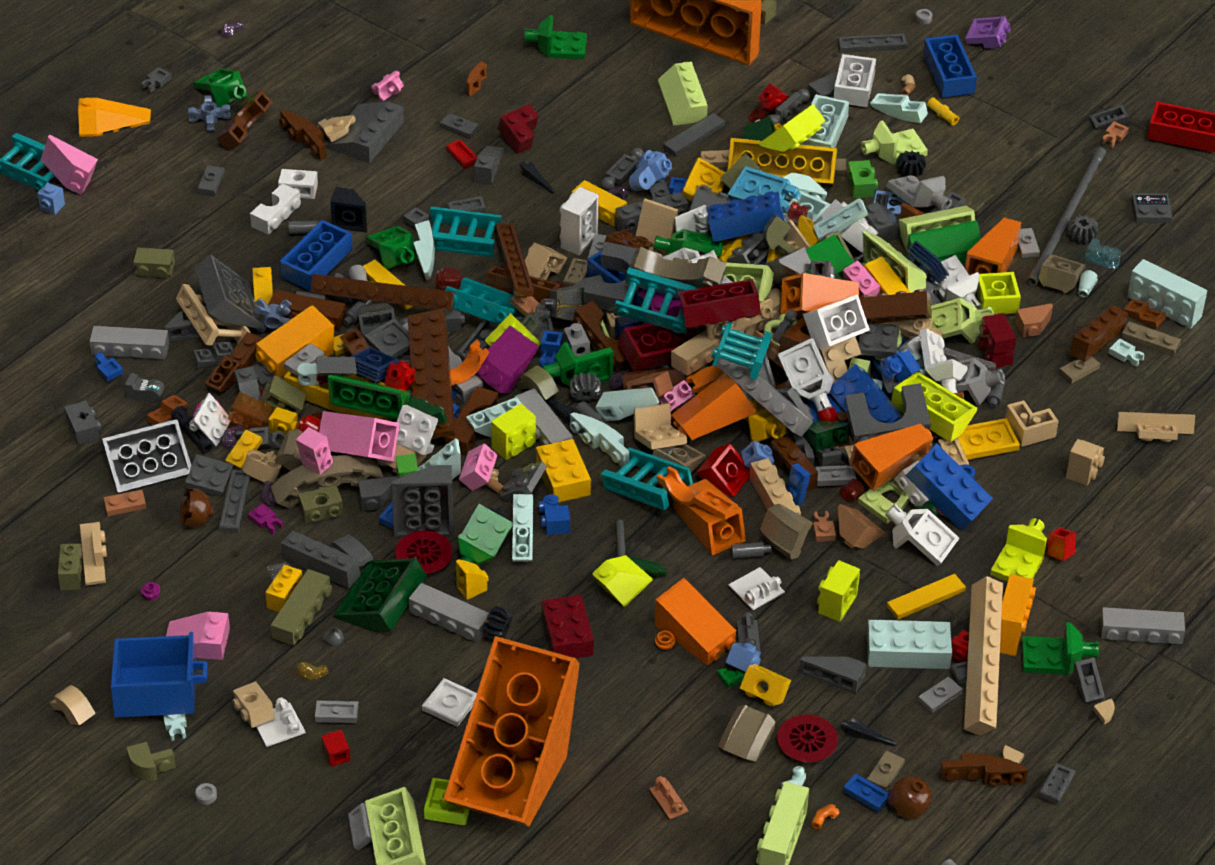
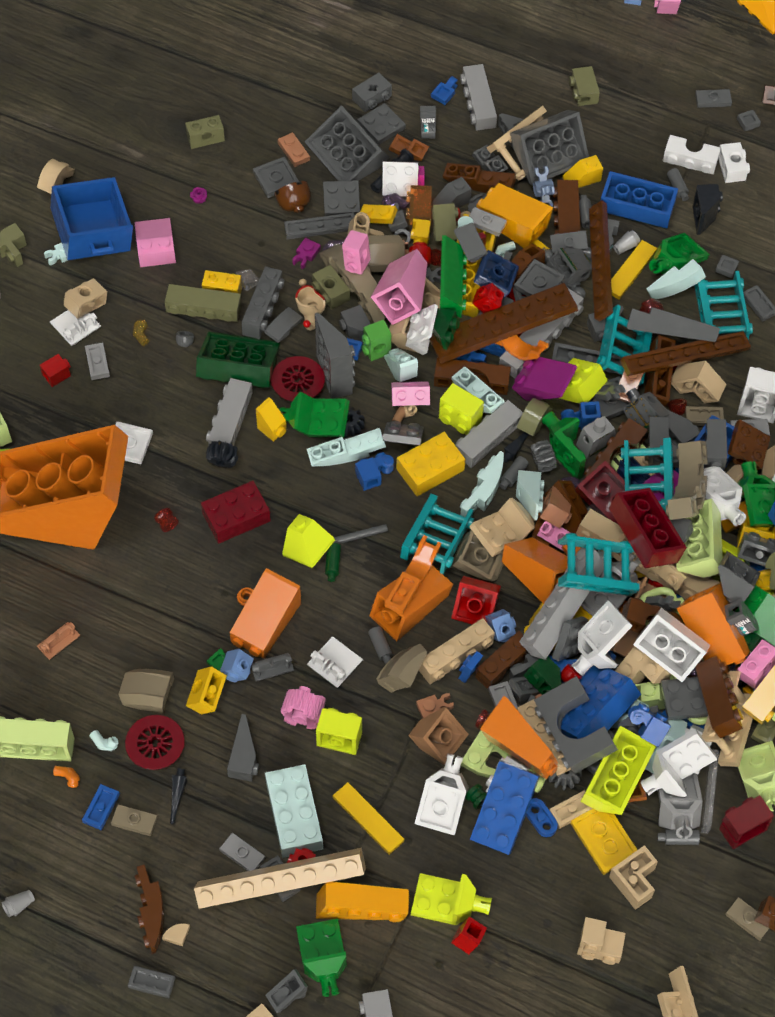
camera: 75 degrees right, 15 degrees up
tan bracket [80,522,107,586] -> none
reddish brown cylinder [887,775,932,819] -> none
none -> dark grey plate [253,157,300,198]
none -> bright pink brick [281,686,326,730]
none -> tan piece [295,279,326,331]
none -> dark grey plate [357,103,406,145]
none -> dark grey plate [550,231,588,253]
none -> dark grey wedge [627,307,720,342]
none -> dark grey plate [737,110,761,131]

